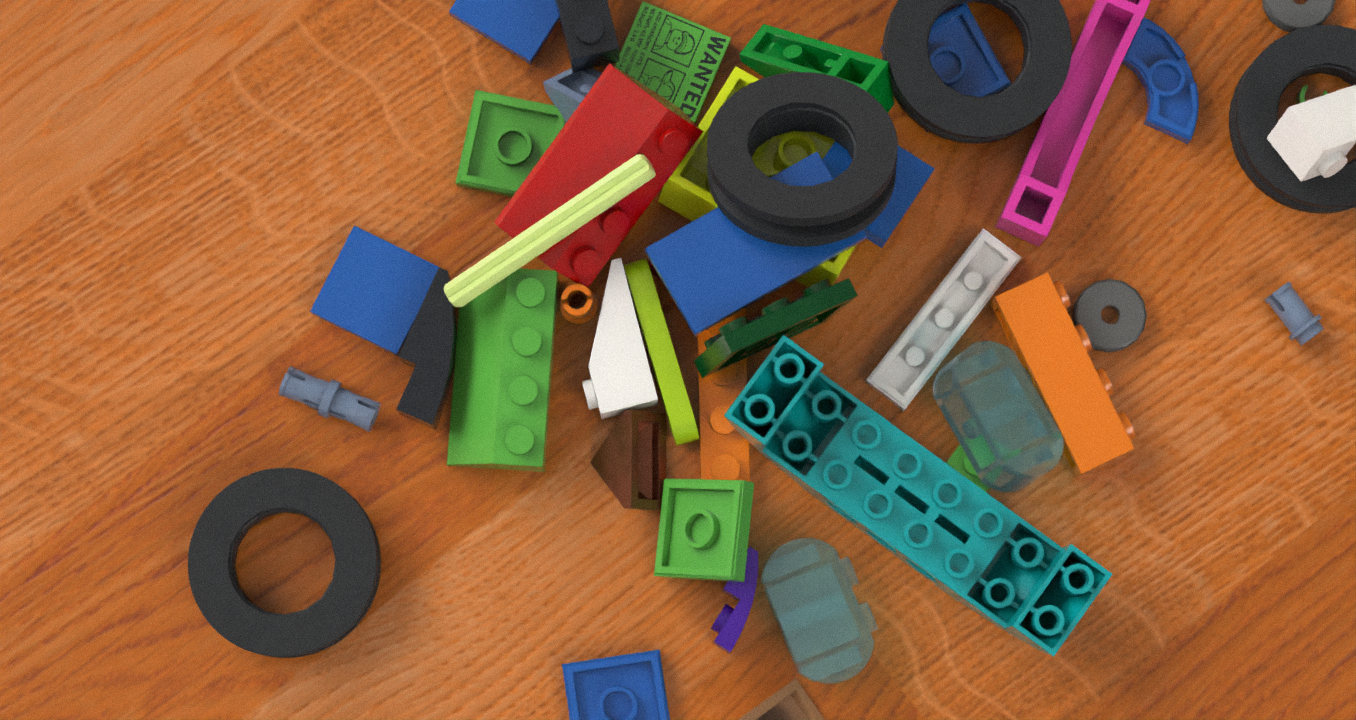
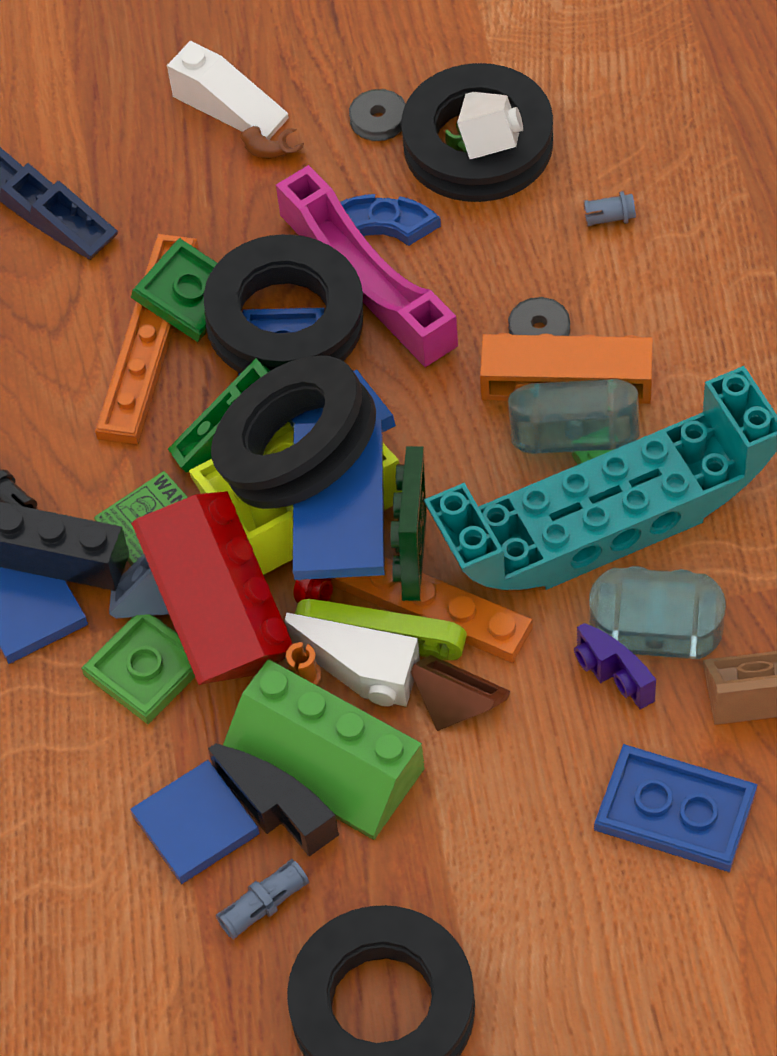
camera: 50 degrees left, 25 degrees down
yellowish green axle [443,154,656,307] -> none
bright green tile [654,479,754,582] -> none
white tile [865,228,1022,412] -> none

